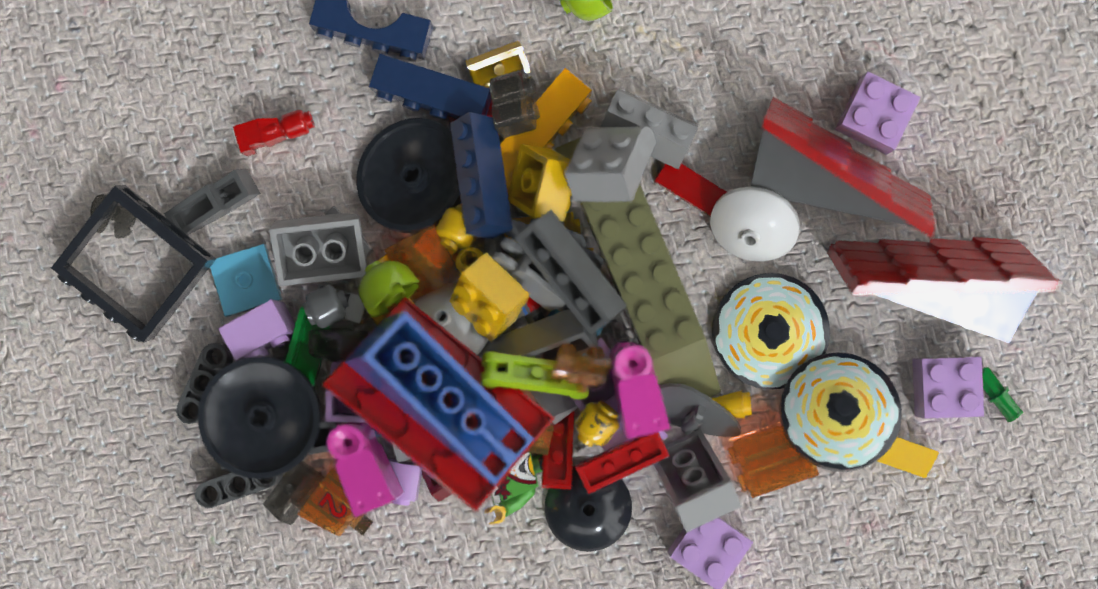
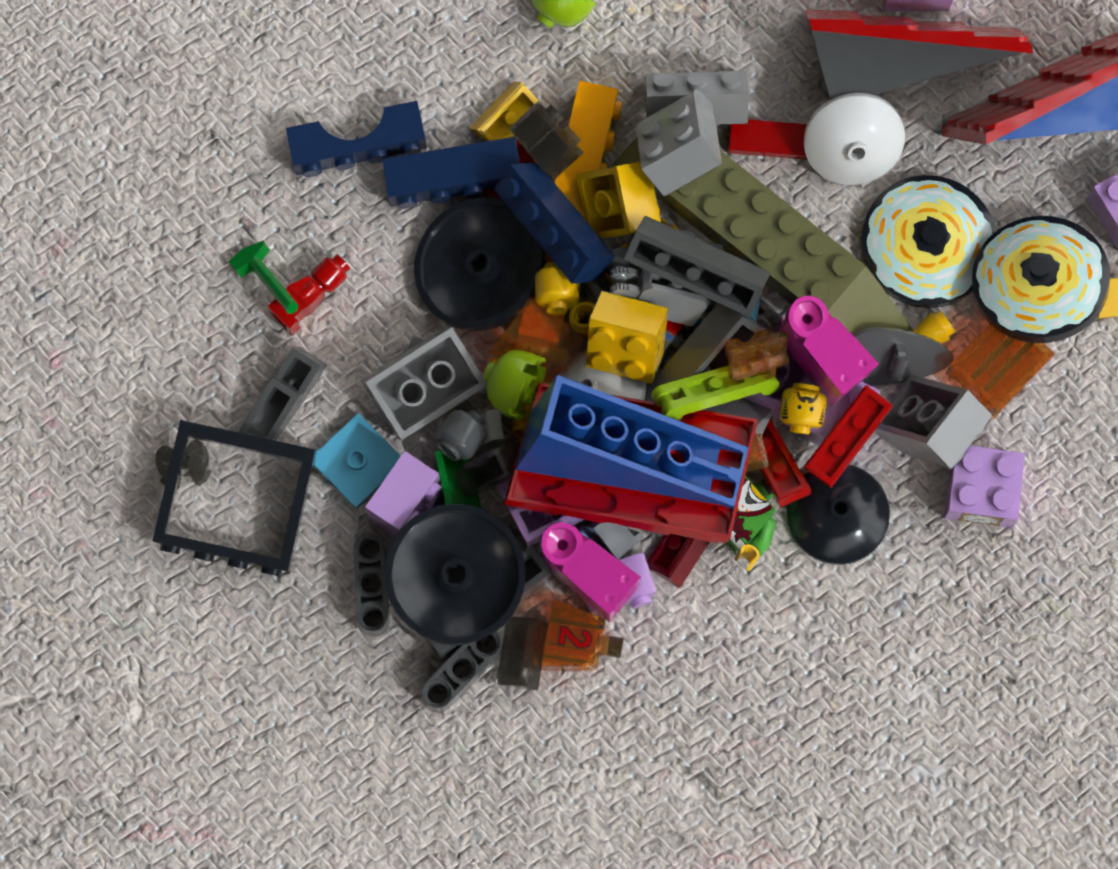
camera: 30 degrees left, 10 degrees down
none -> green piece [229,241,299,314]

